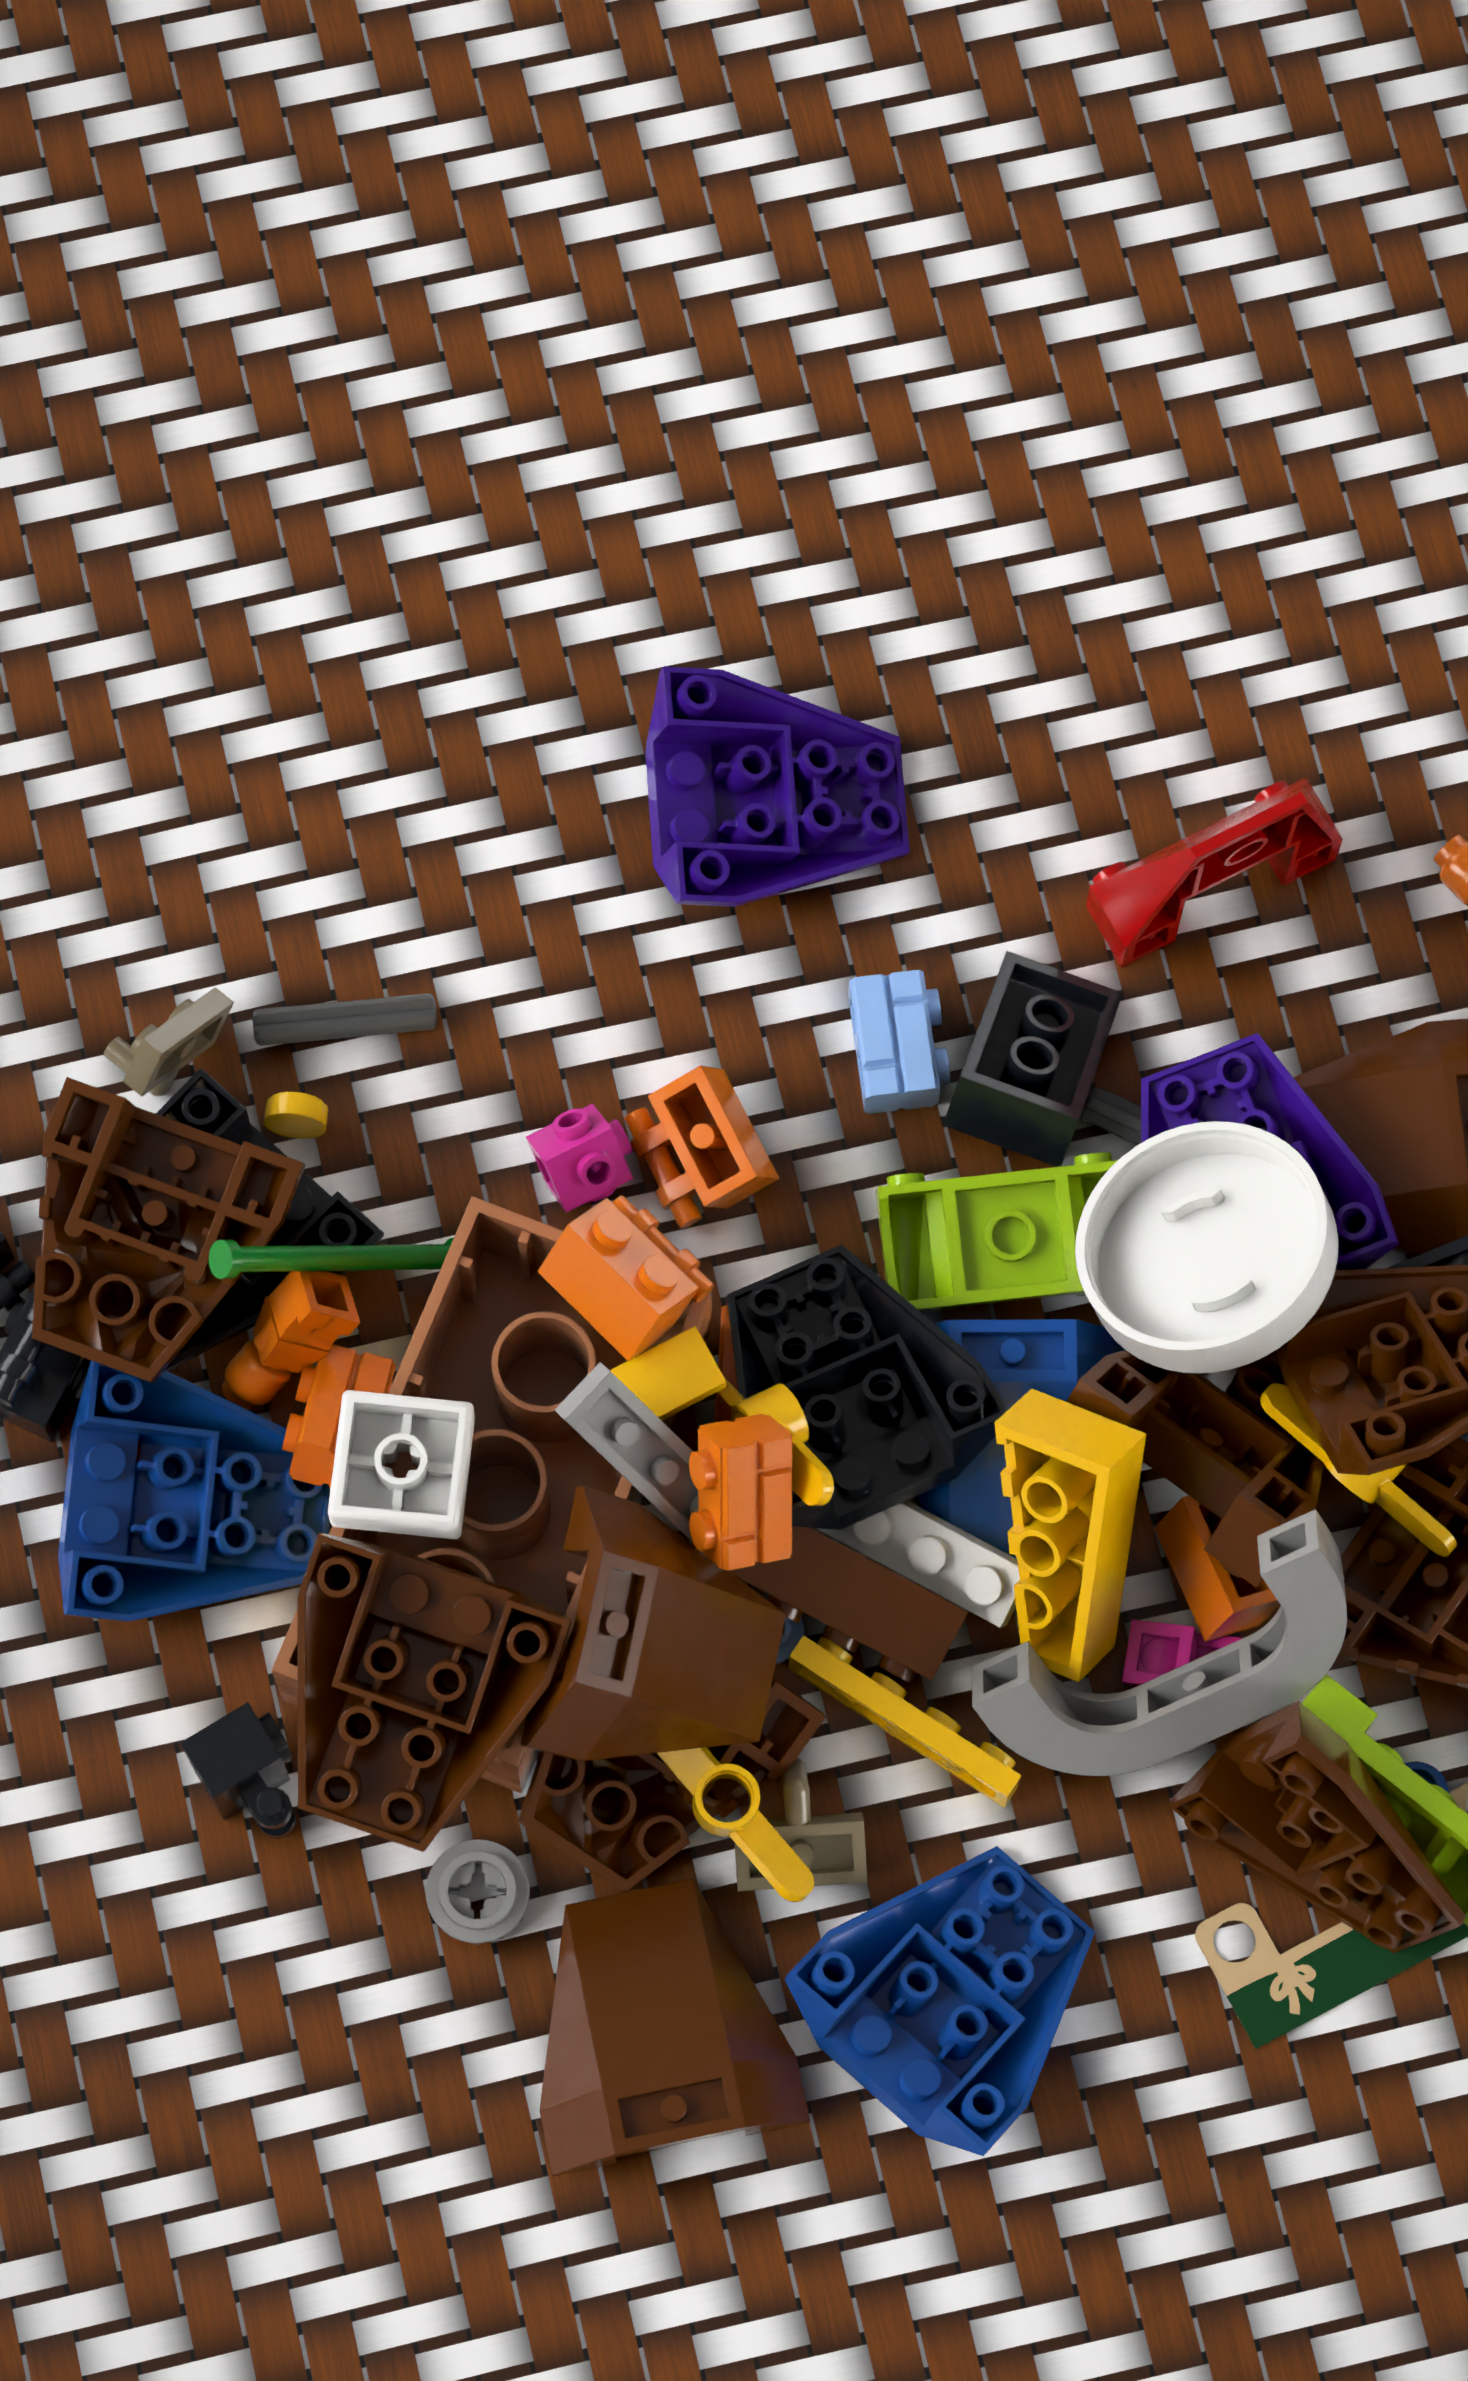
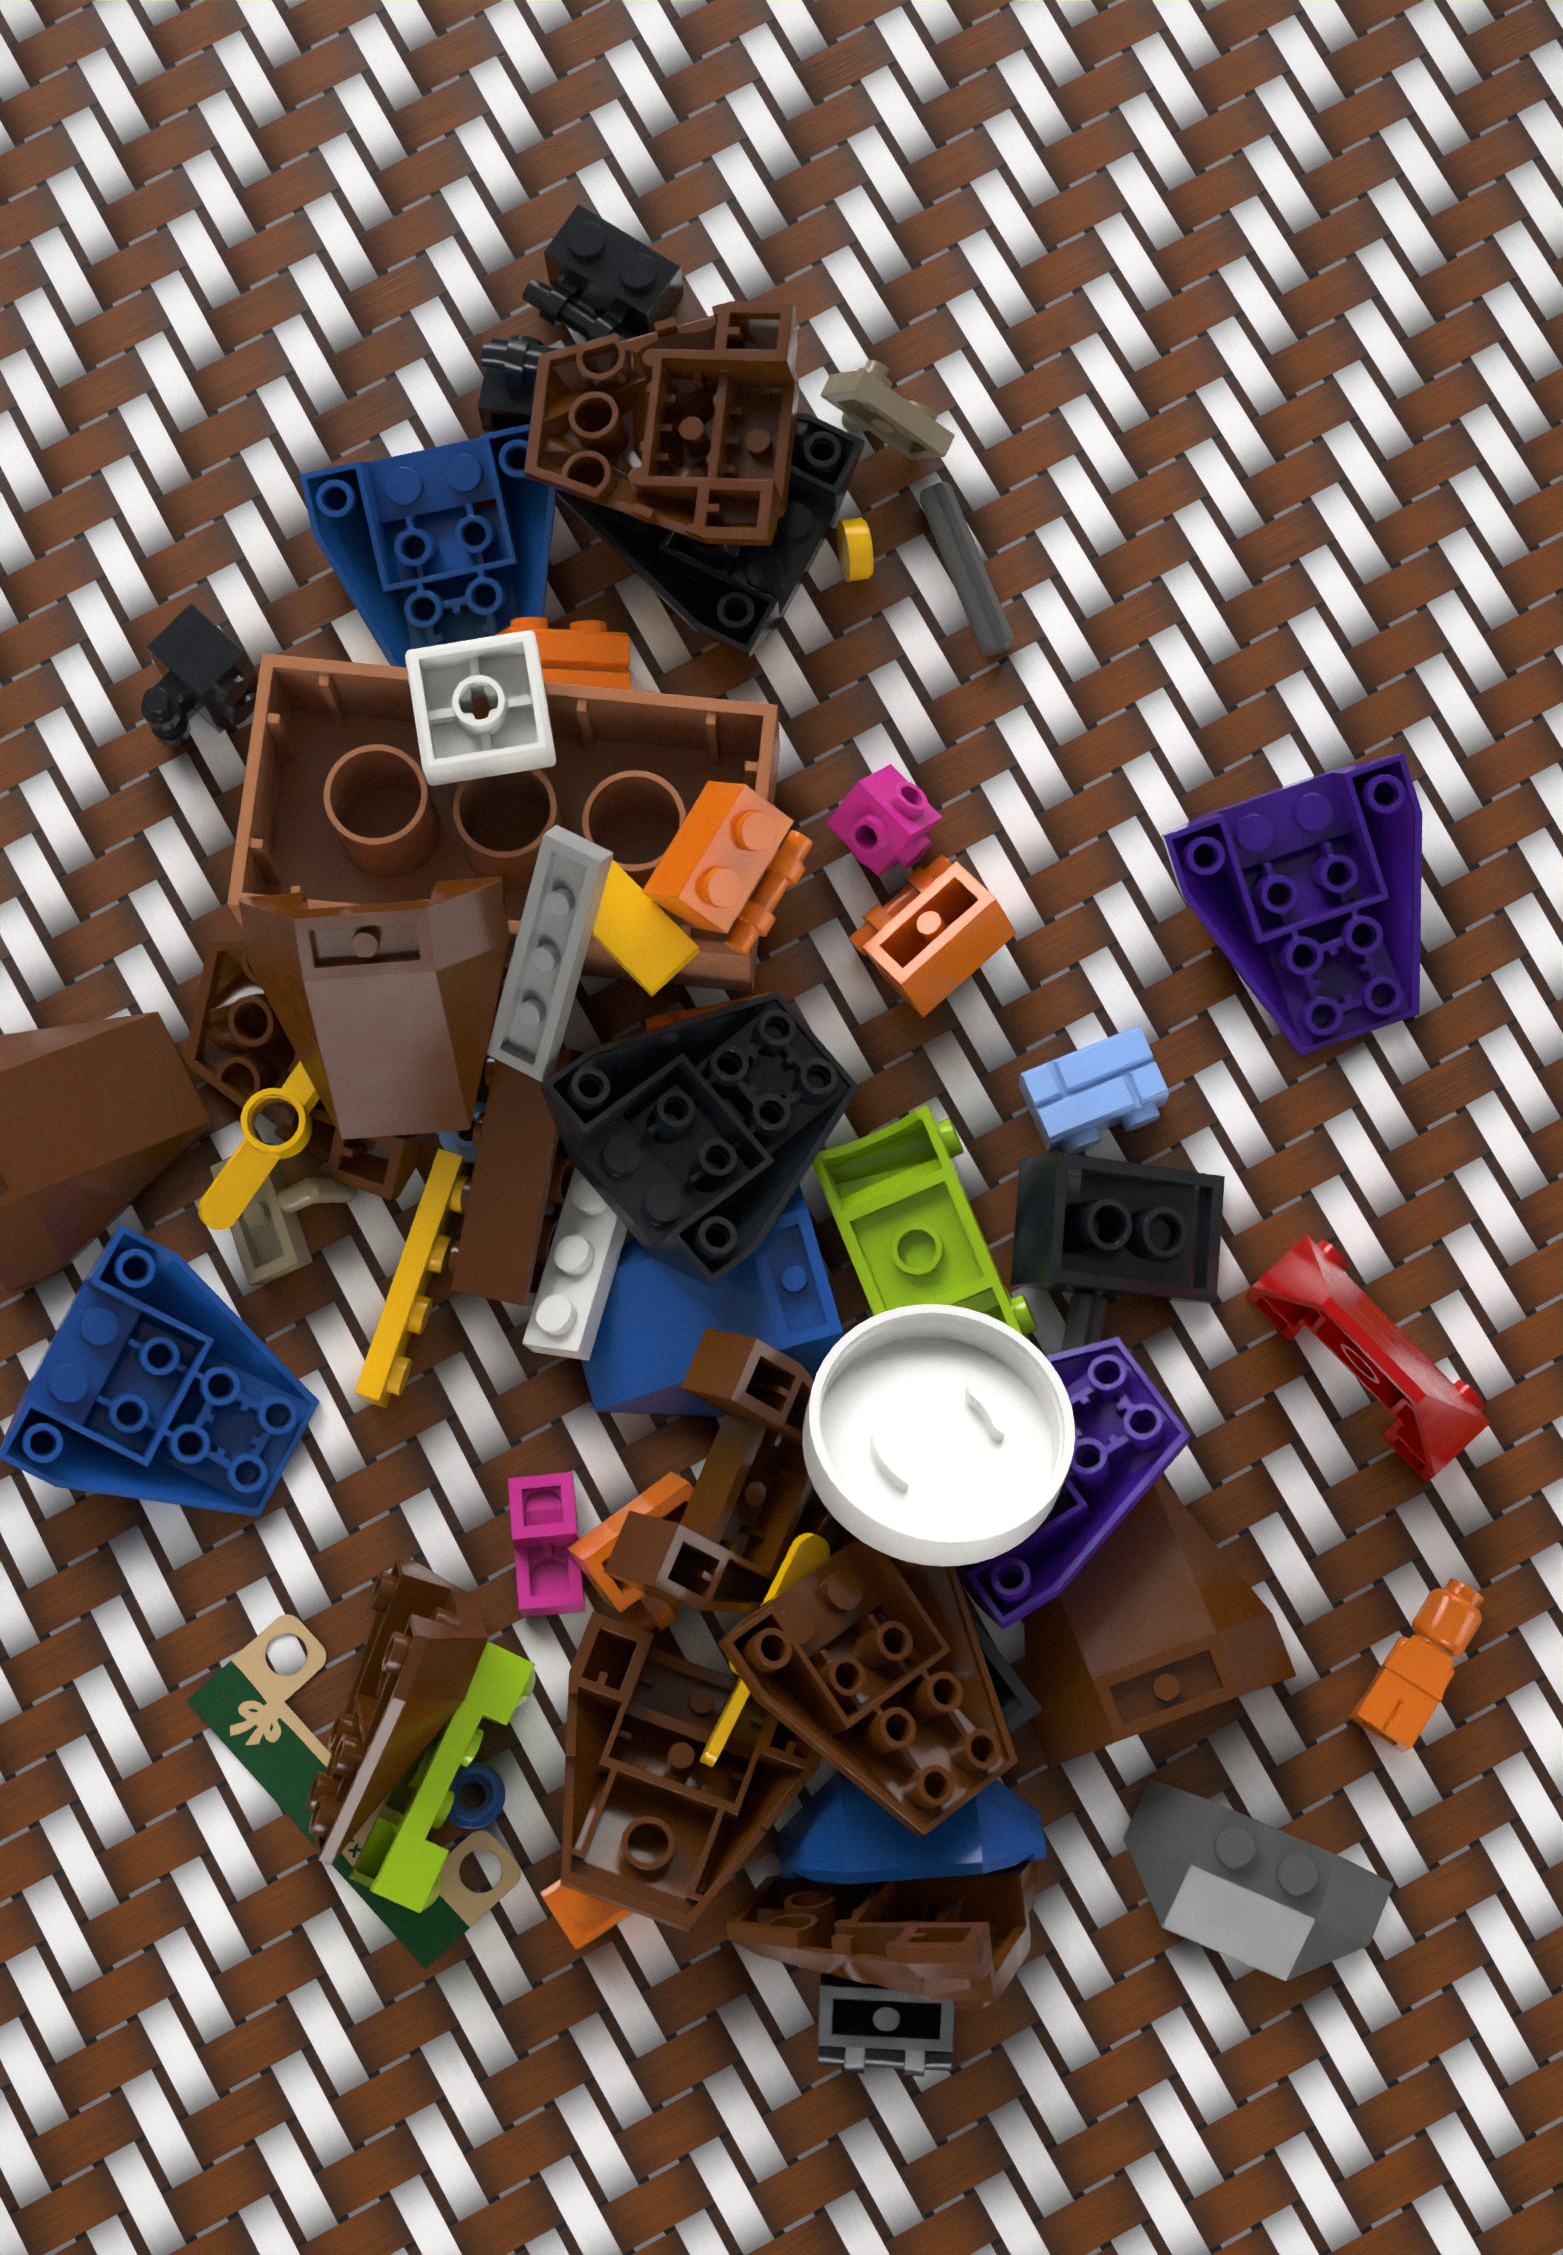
camera: 80 degrees right, 5 degrees up
green bar [209,1238,454,1279] -> none
orange piece [222,1271,360,1410] -> none
reddish brown wedge [297,1533,572,1852] -> none
light grey gear [426,1839,530,1945] -> none
orange brick [689,1414,792,1571] -> none
yellow piece [718,1377,834,1506] -> none
light grey arch [972,1509,1347,1776] -> none
yellow wedge [994,1388,1146,1682] -> none

